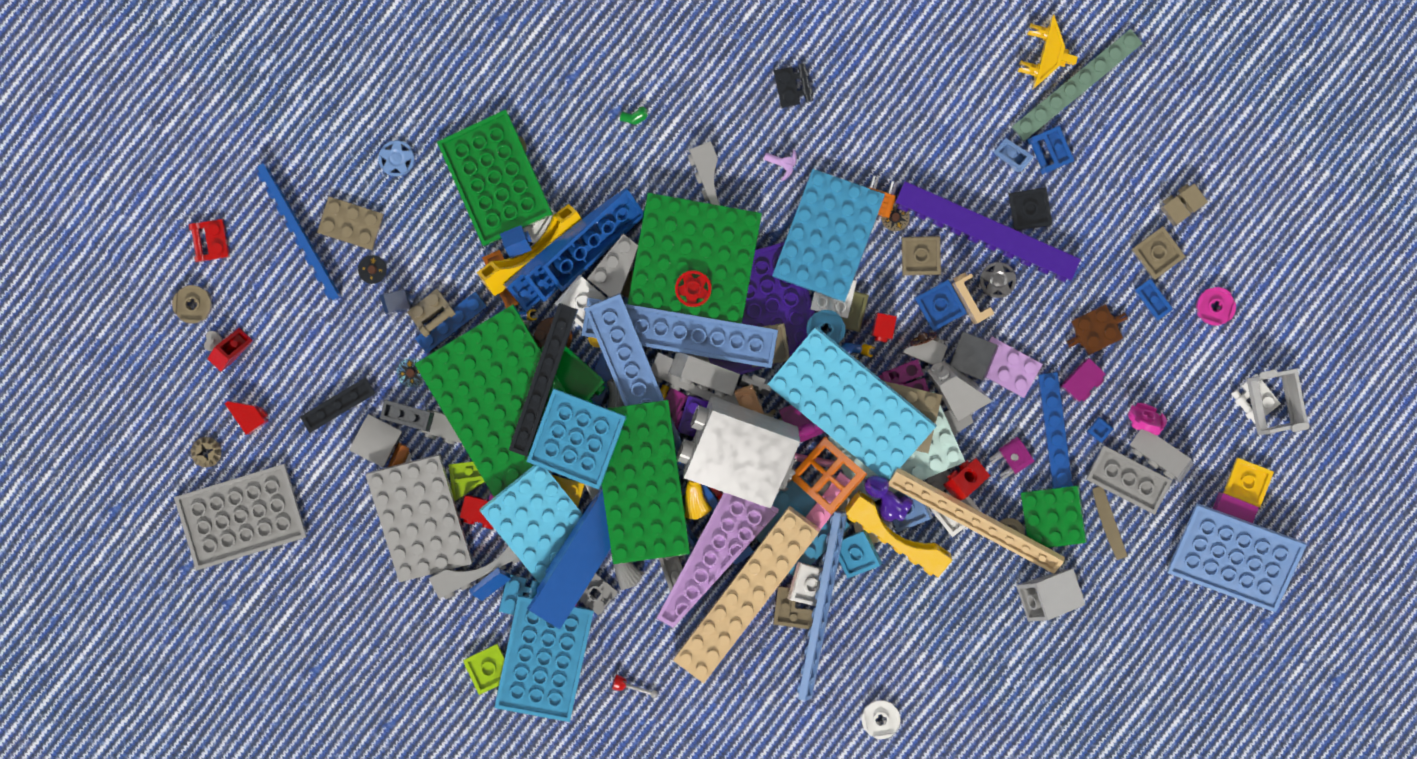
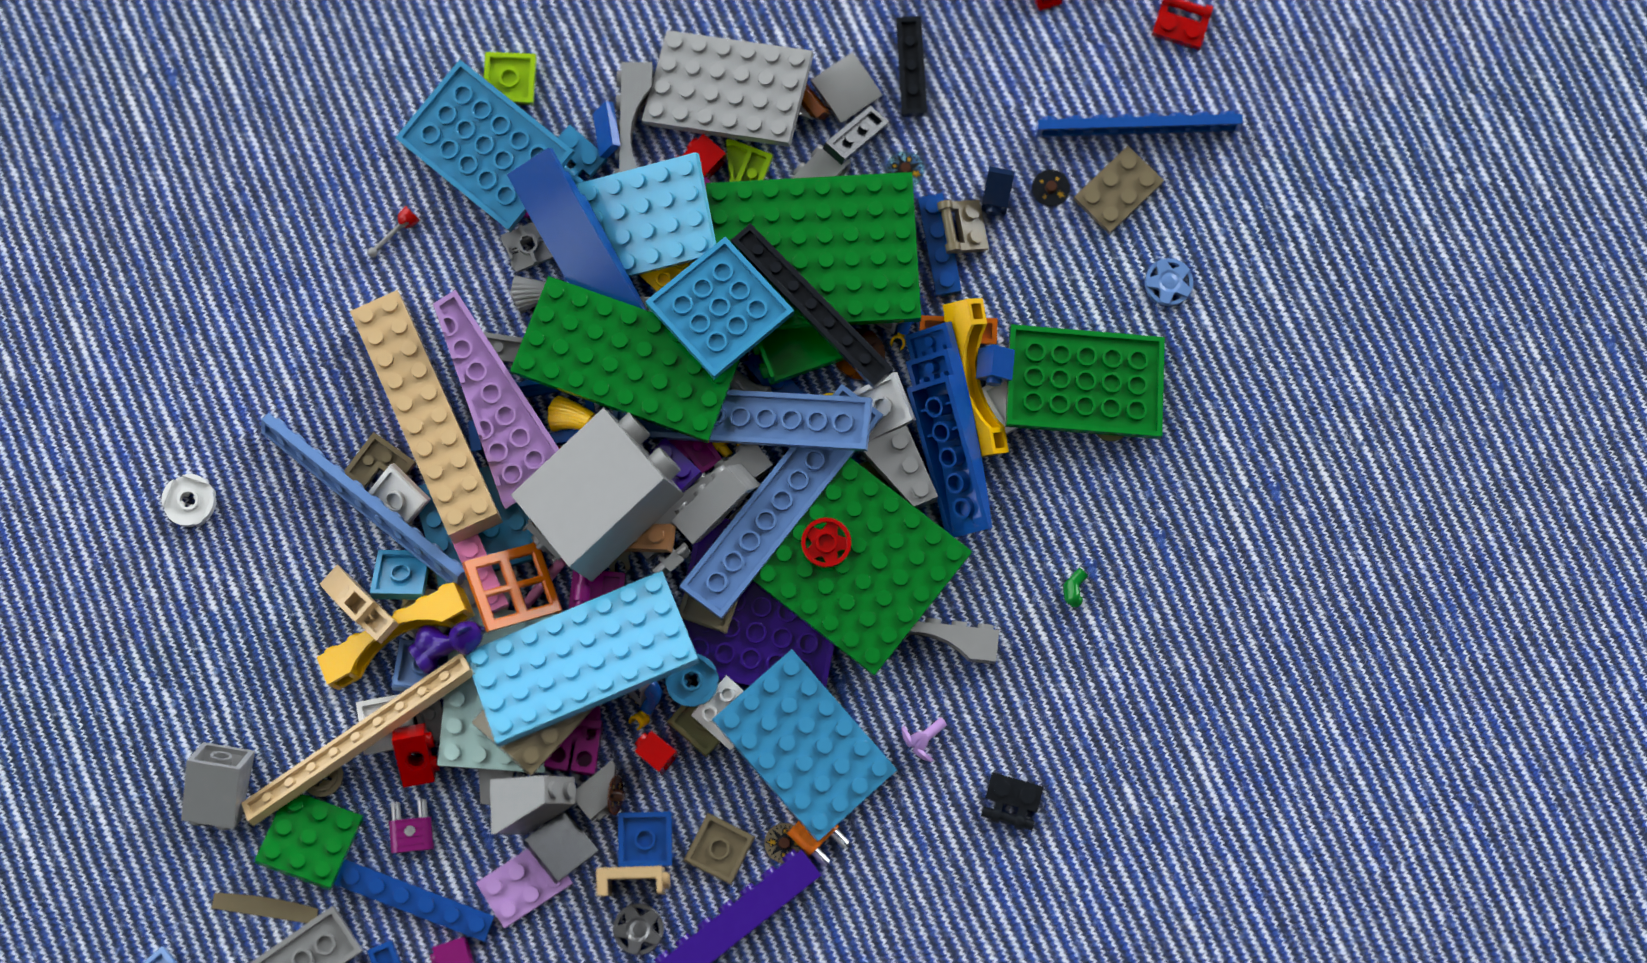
camera: 120 degrees right, 10 degrees down
none -> tan slope [320,564,399,644]

